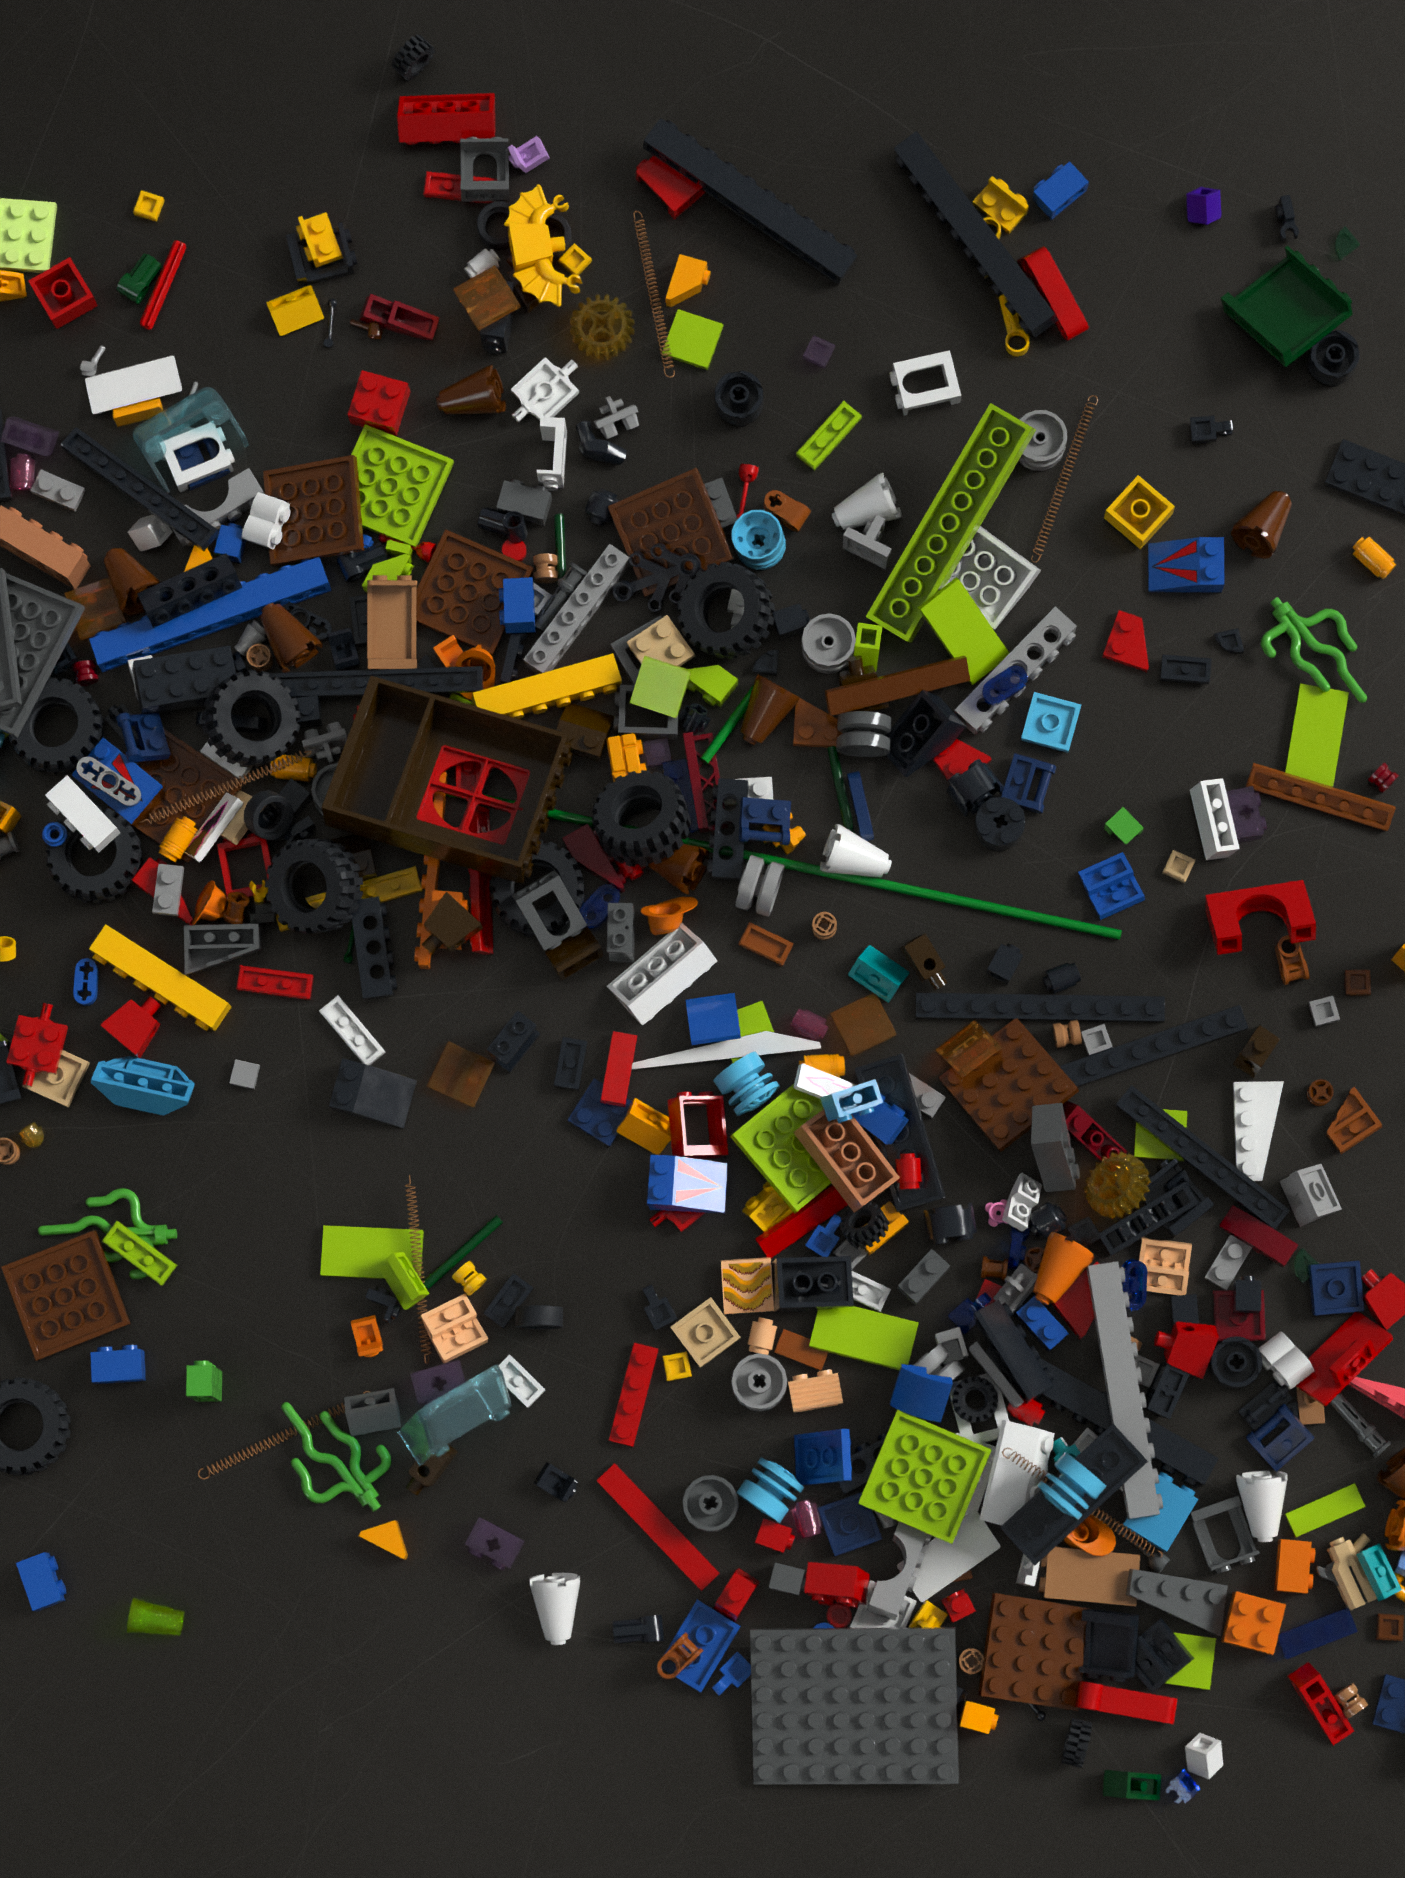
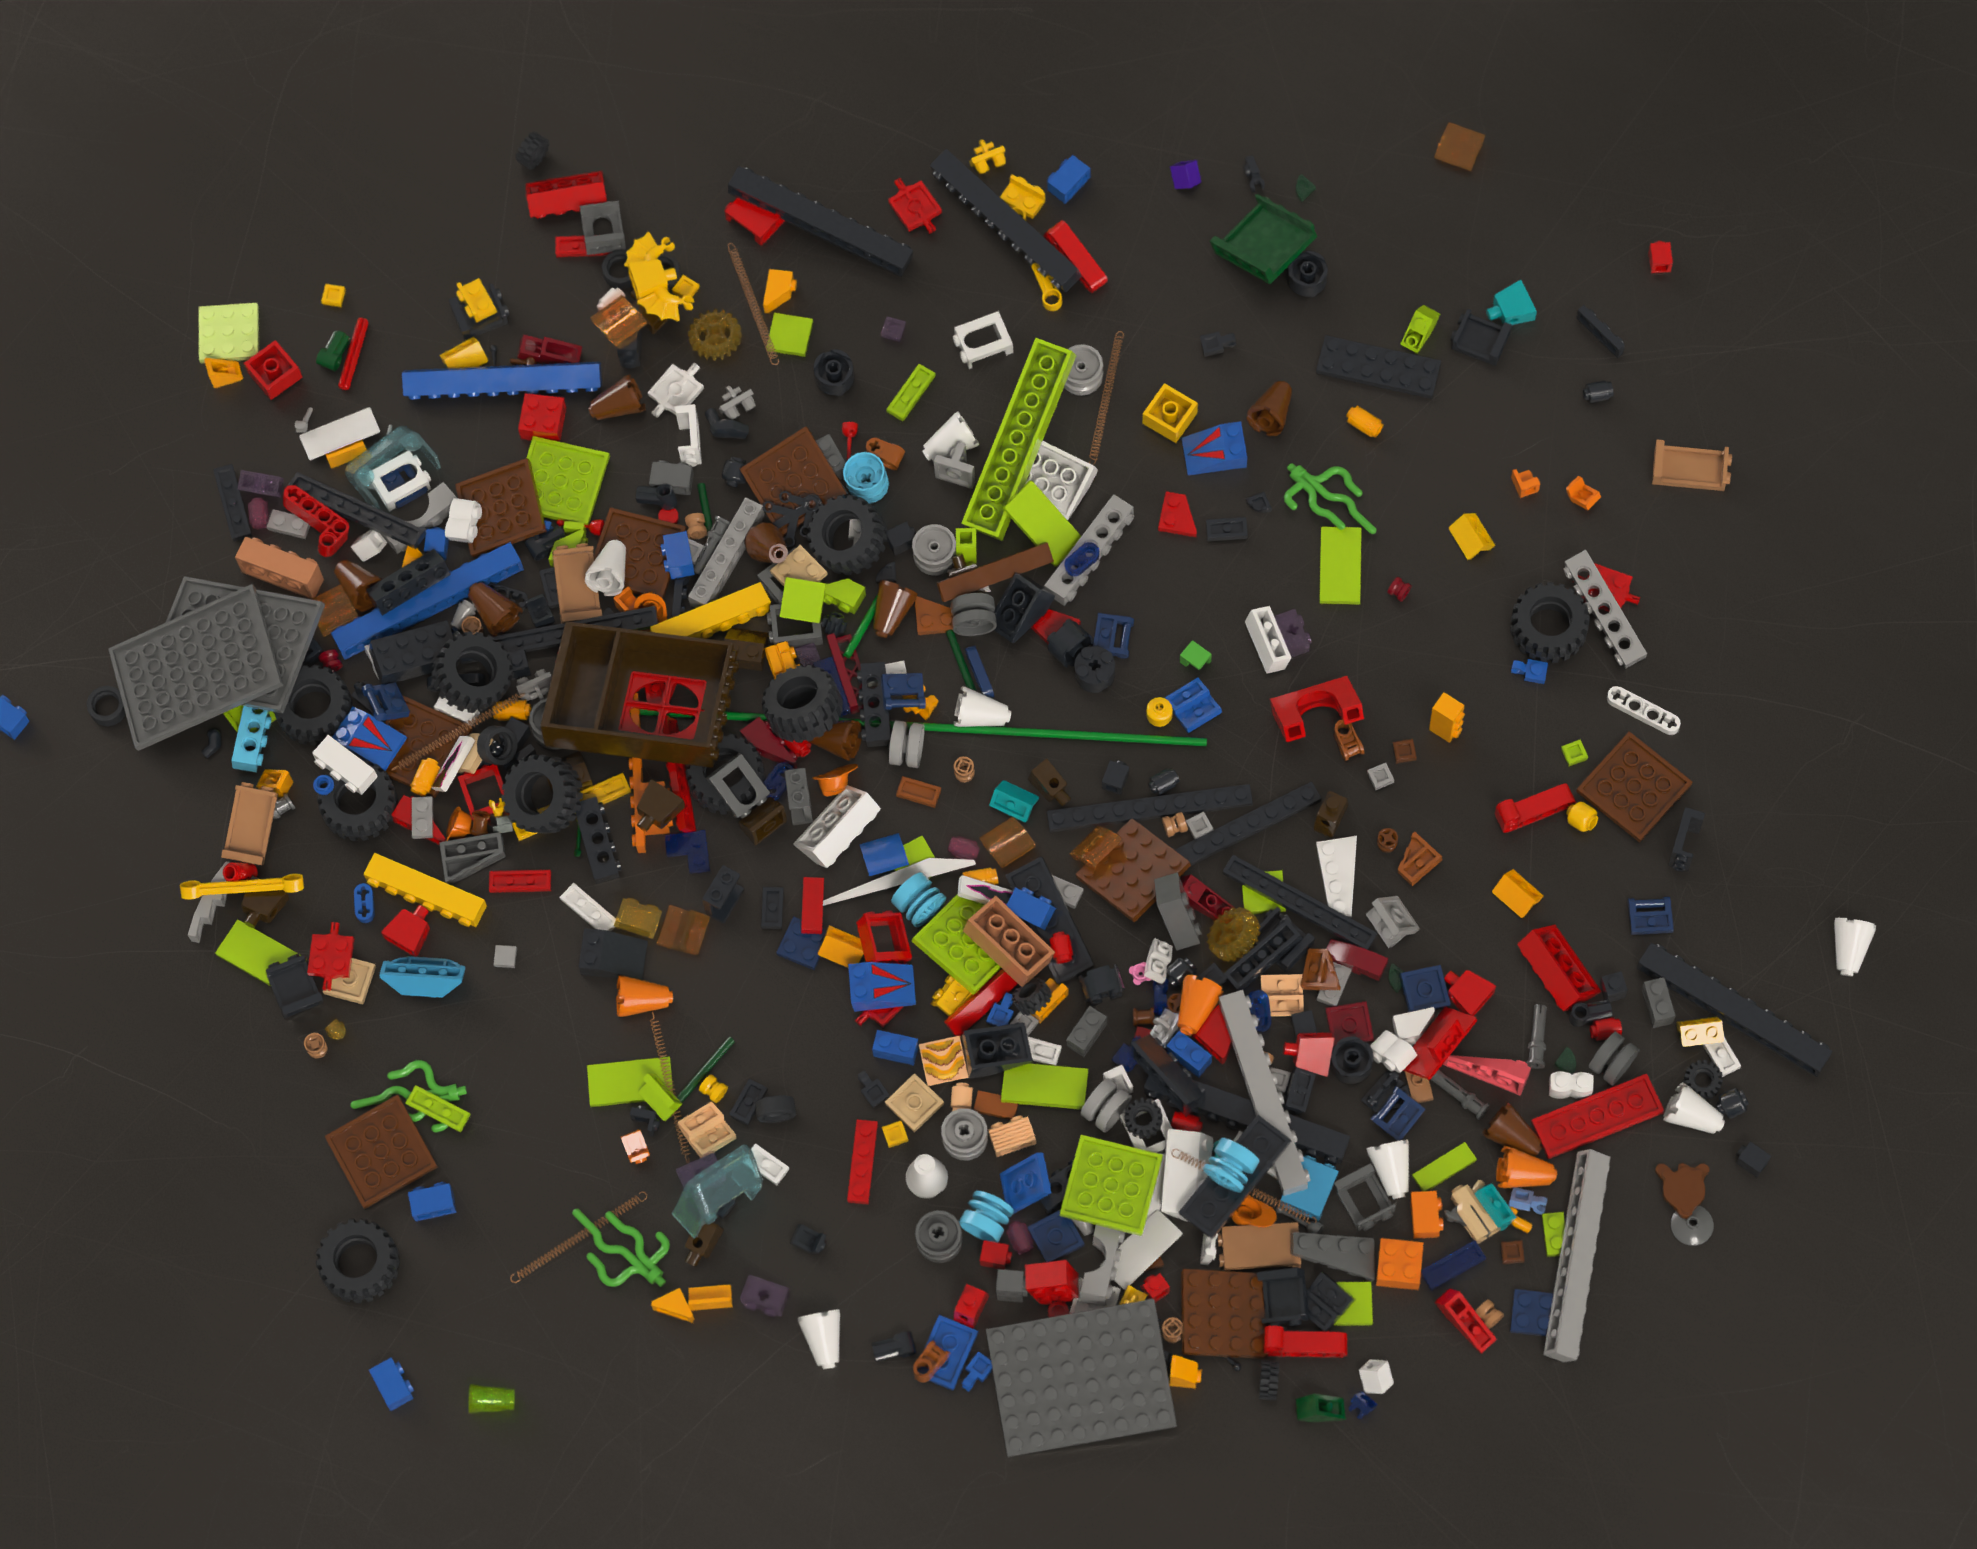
camera: 10 degrees left, 10 degrees down
light grey beam [77,757,141,807] -> none
bright green brick [186,1361,222,1402] -> none
dark grey brick [344,1388,401,1436] -> none
lavender bracket [508,136,549,173] -> none
red tile [597,1463,720,1591] -> none
dark azure brick [820,1079,883,1123] -> none
blue slope [890,1364,953,1422] -> none
light grey tile [969,1341,1024,1408] -> none
medium azure plate [1021,692,1081,753] -> none
tan tile [1163,850,1195,883] -> none
black brick [1233,1276,1261,1313] -> none
dark orange tile [1246,763,1396,831] -> none
none -> red beam [283,485,349,557]
none -> blue brick [402,362,602,399]
none -> white cone [585,540,626,596]
none -> clear yellow brick [614,898,662,939]
none -> orange cone [616,976,673,1017]
none -> clear blue plate [665,830,710,874]
none -> light orange panel [688,1285,733,1311]
none -> reddish brown cone [745,522,788,563]
none -> blue brick [872,1030,919,1065]
none -> red plate [888,178,942,233]
none -> white cone [906,1154,948,1198]
none -> yellow hips [969,139,1006,175]
none -> yellow head [1146,697,1173,727]
none -> dark orange wing [1301,949,1341,990]
none -> white slope [1392,1007,1435,1045]

